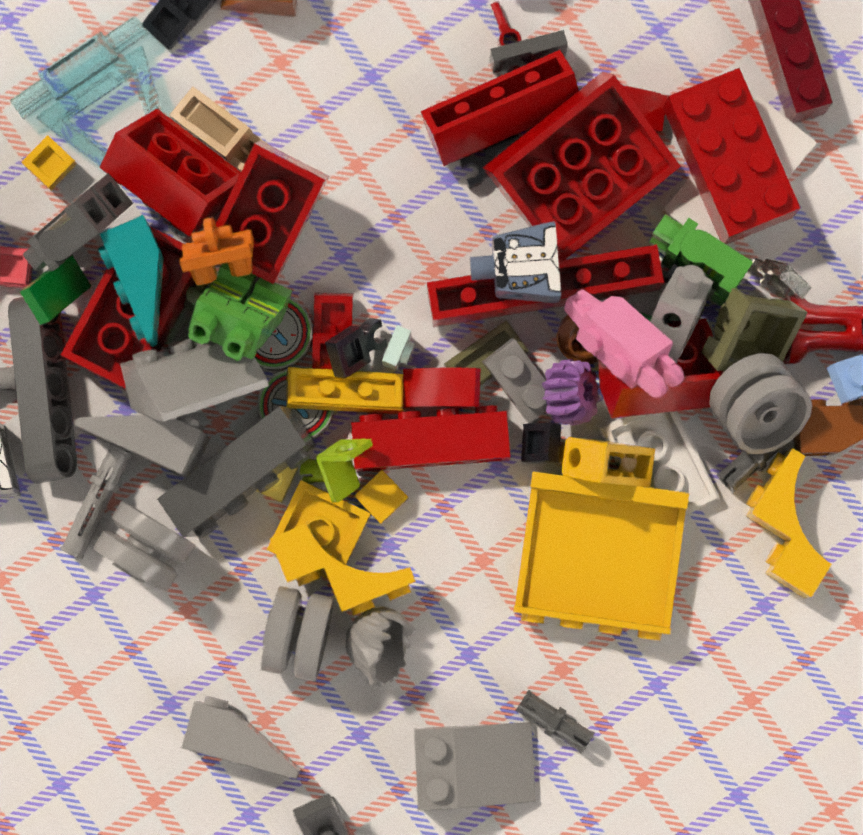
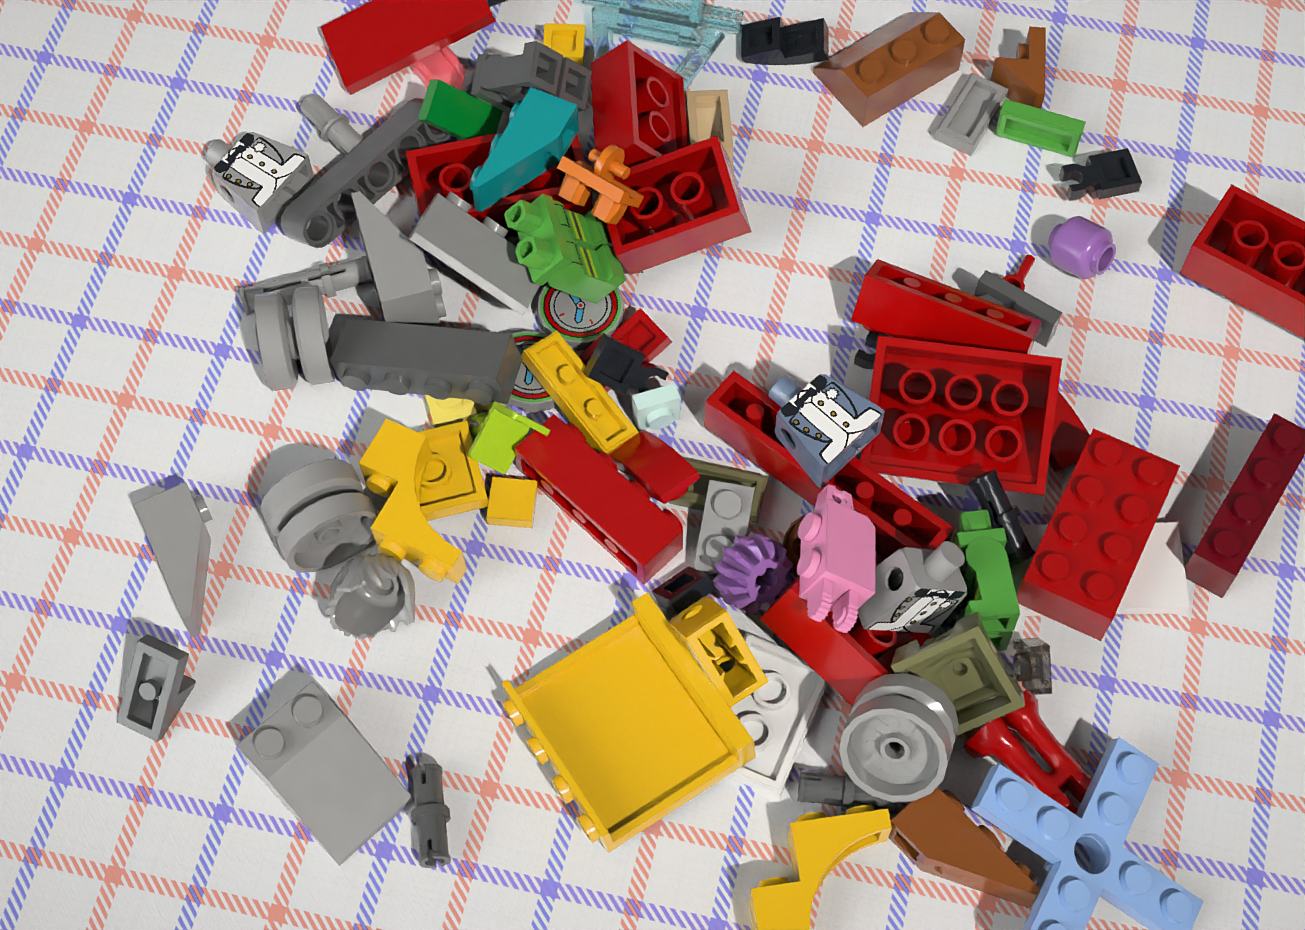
camera: 50 degrees right, 20 degrees down
none -> black pin [968,469,1035,566]

